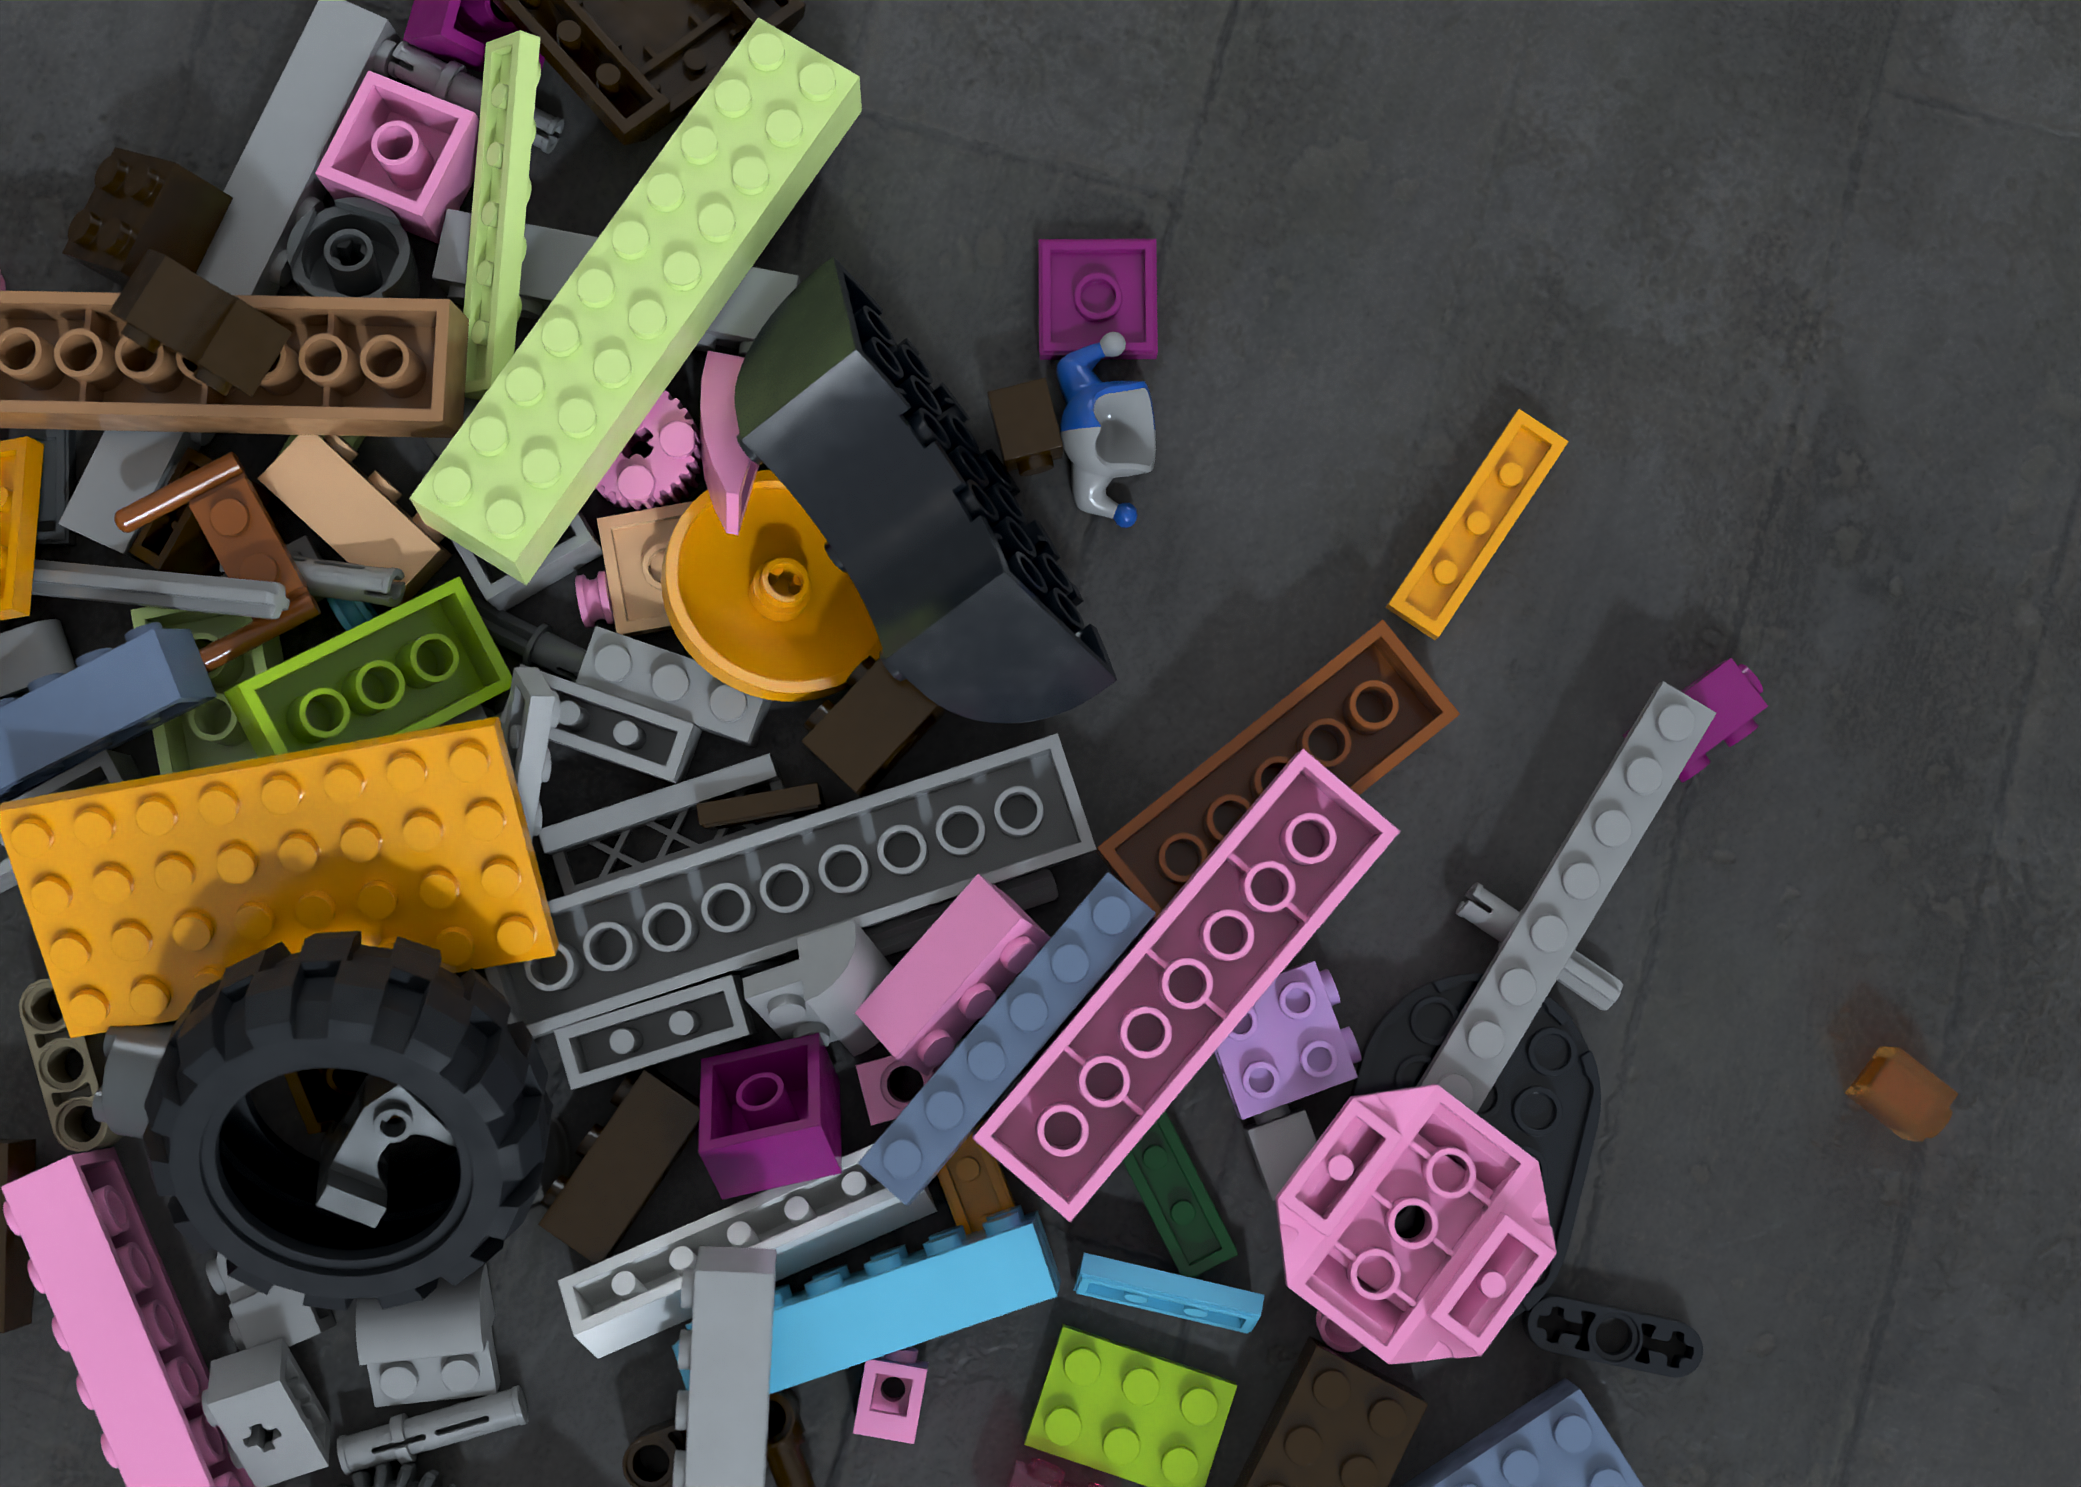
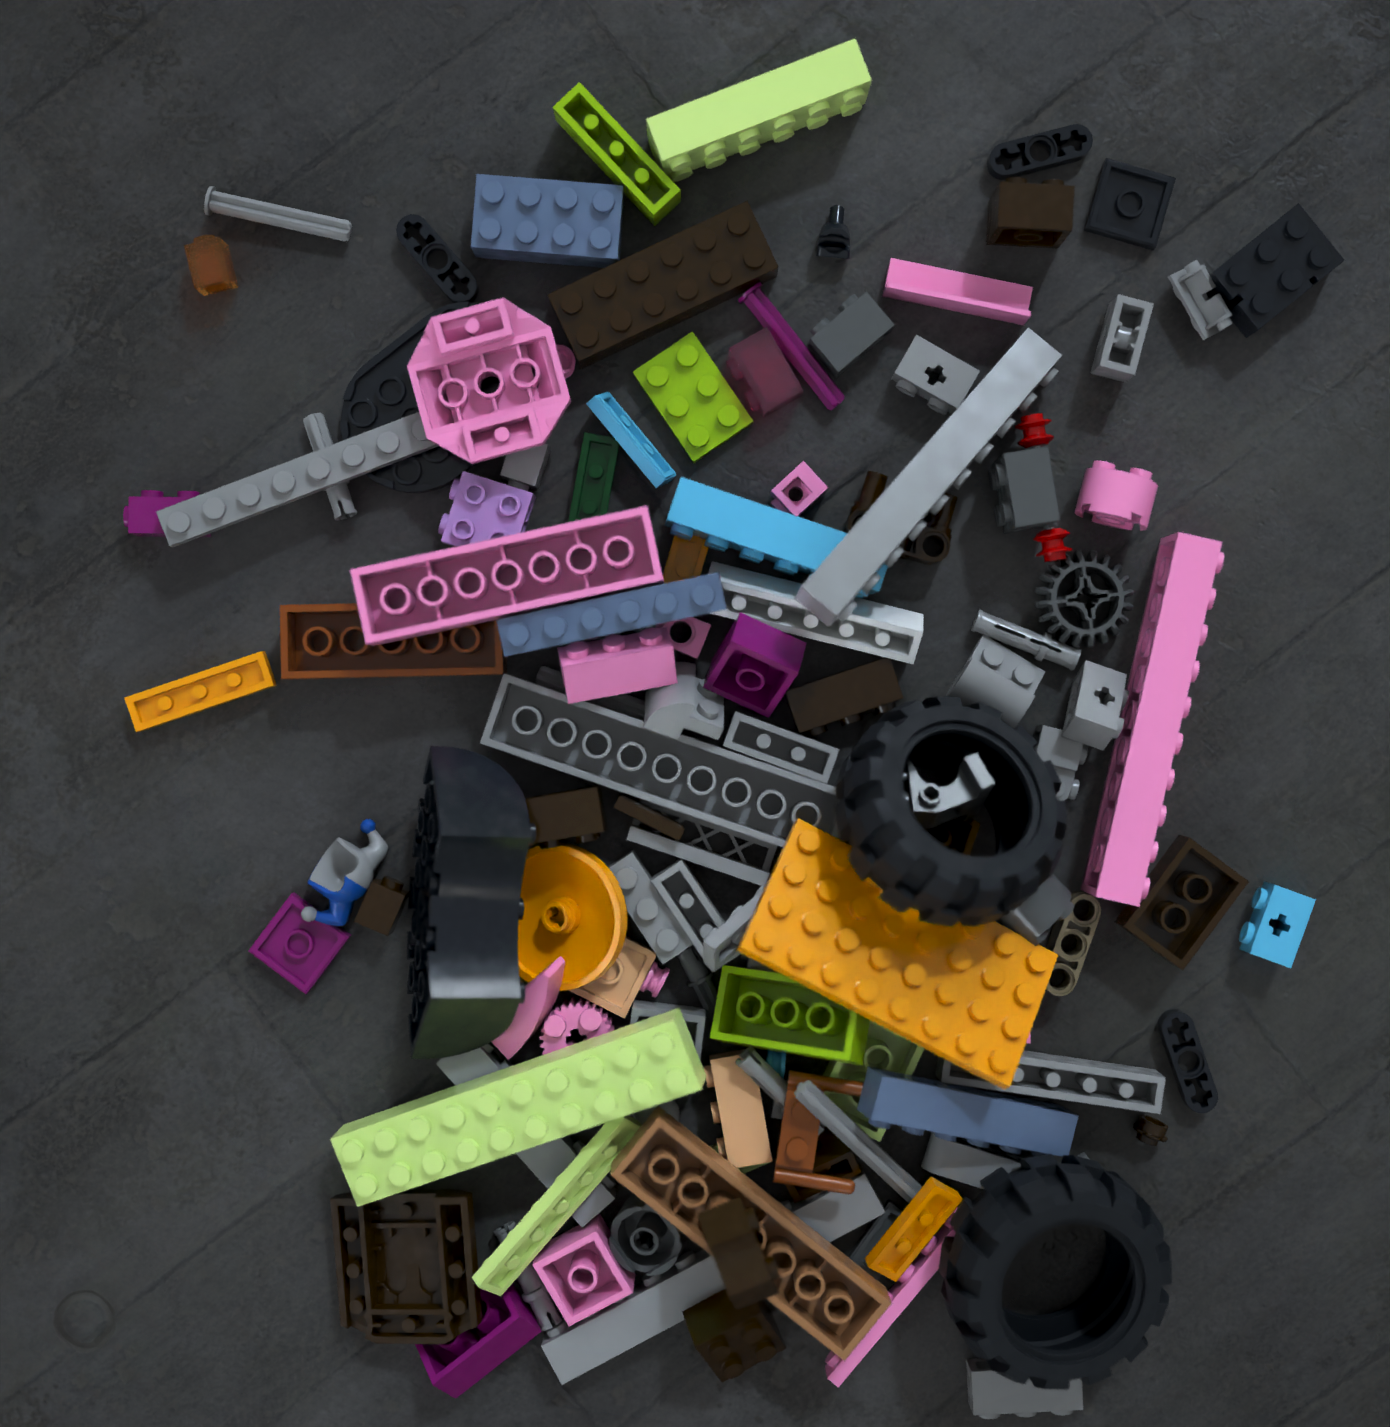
camera: 140 degrees left, 5 degrees up
none -> light grey axle [204,186,352,242]

